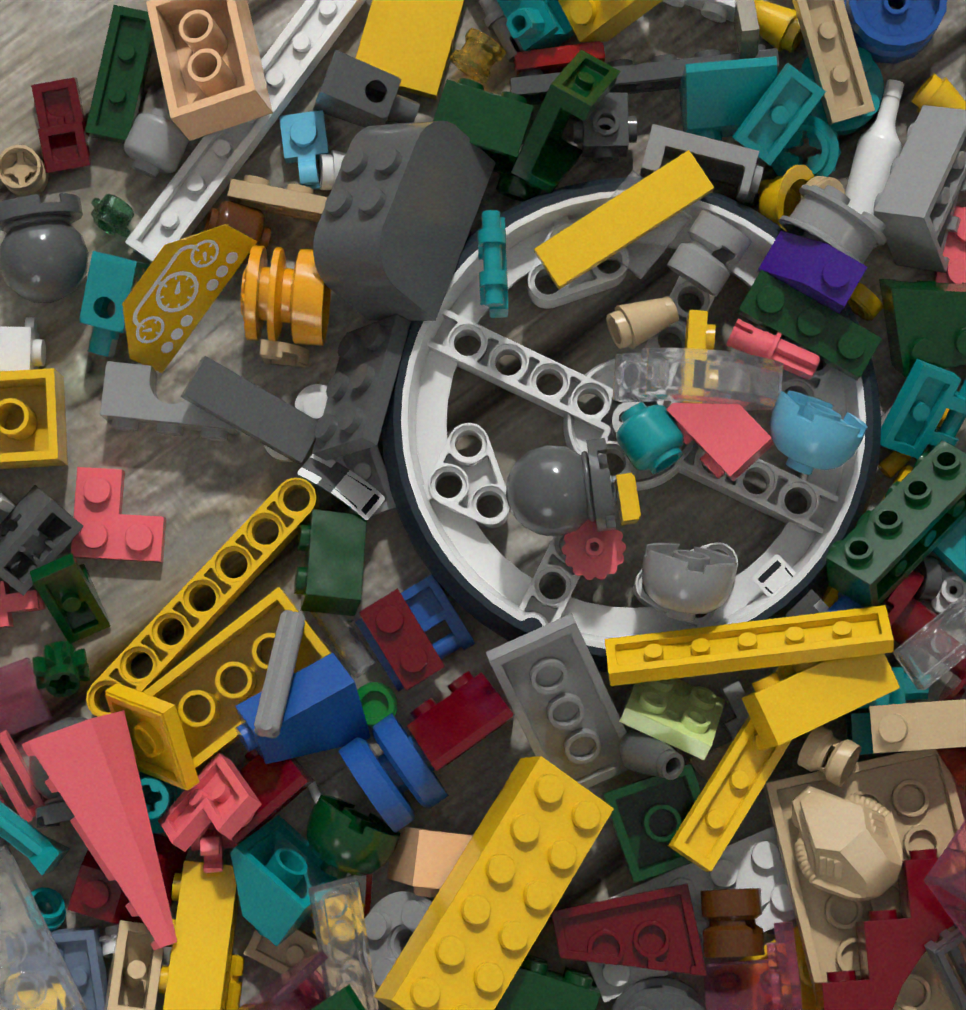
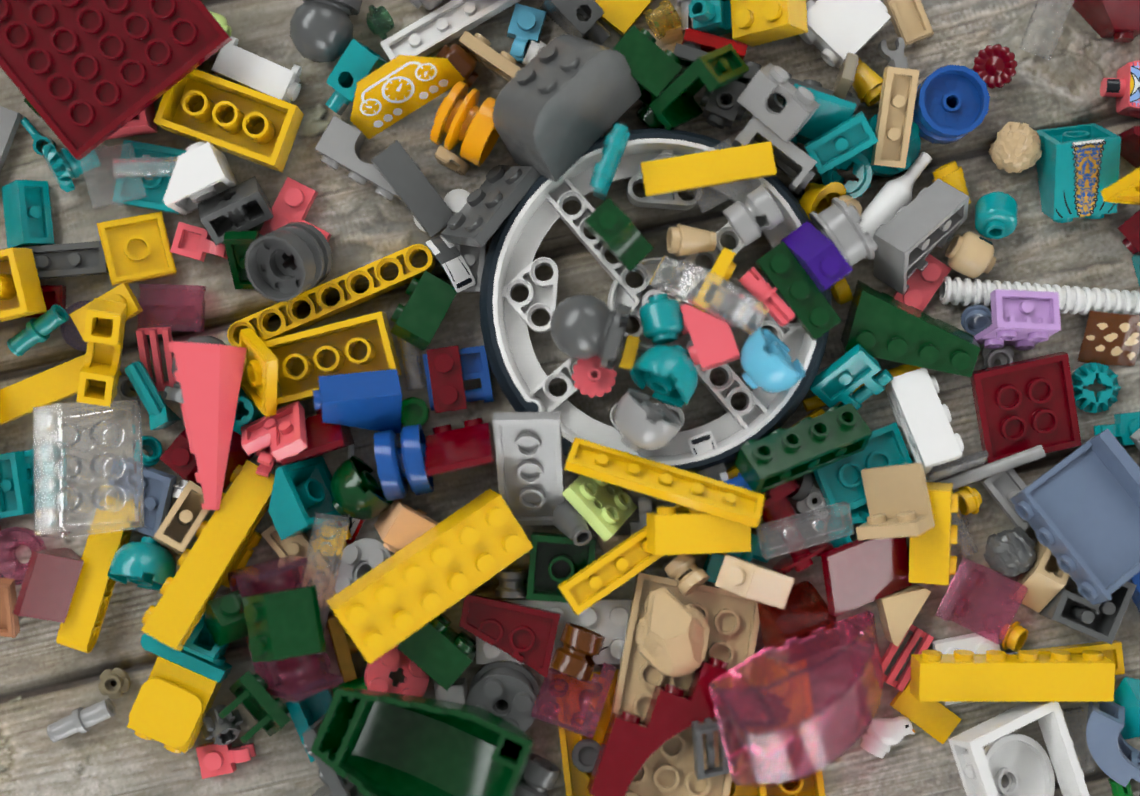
camera: 20 degrees right, 5 degrees up
dark green gear [32,641,90,697] -> none
light grey axle [254,610,305,739] -> none
none -> dark grey wheel [245,222,333,302]
none -> flat silver wheel [495,569,528,598]
none -> dark green arch [584,197,654,272]
none -> teal cylinder [630,345,698,407]
none -> light grey brick [737,63,820,143]

